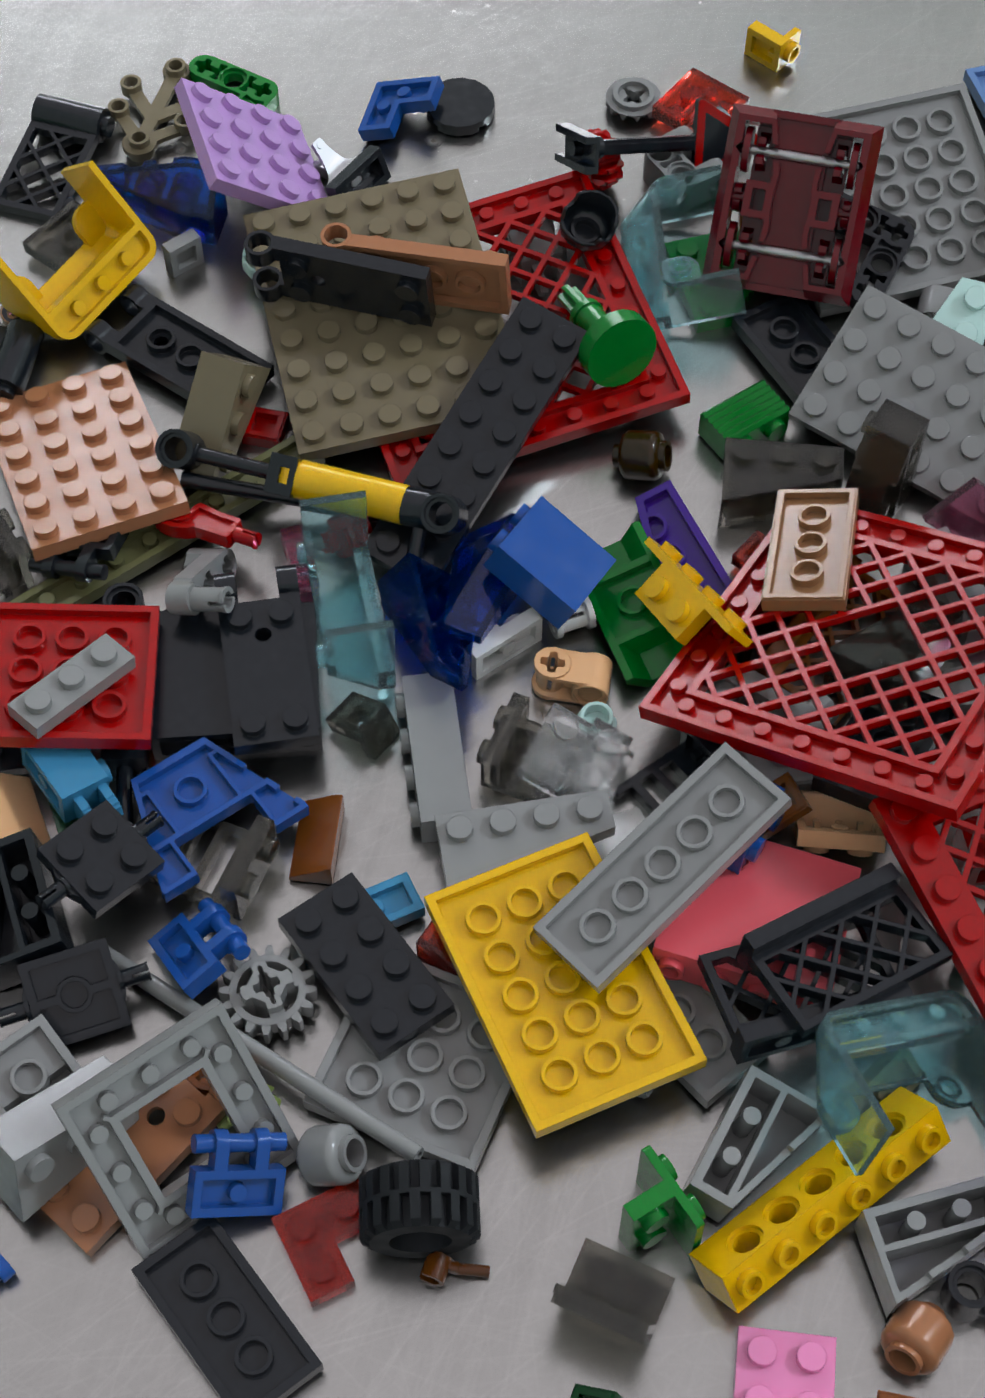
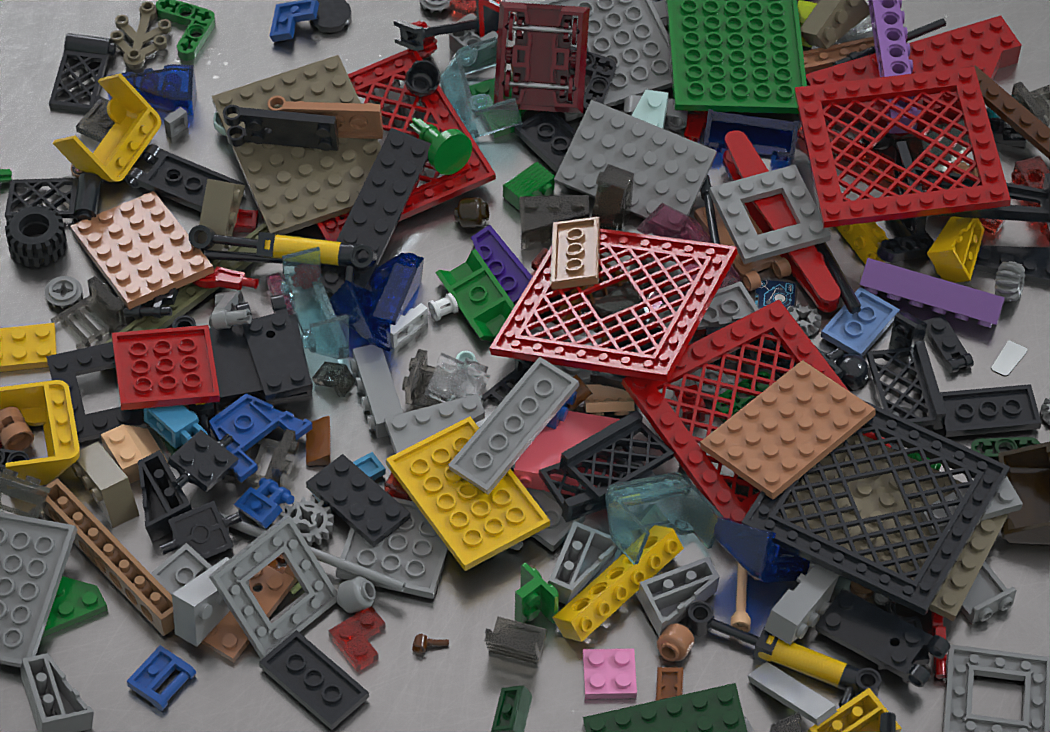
camera: 10 degrees left, 5 degrees down
light grey plate [7,633,136,739] -> none
lavender plate [174,77,328,209] -> none
blue plate [185,1127,287,1219] -> none
black piece [311,138,391,196] -> none
black tyre [358,1159,481,1258] -> none
blue brick [483,496,616,629] -> none
light nougat piece [531,647,613,706] -> none
yellow bracket [635,536,753,648] -> none

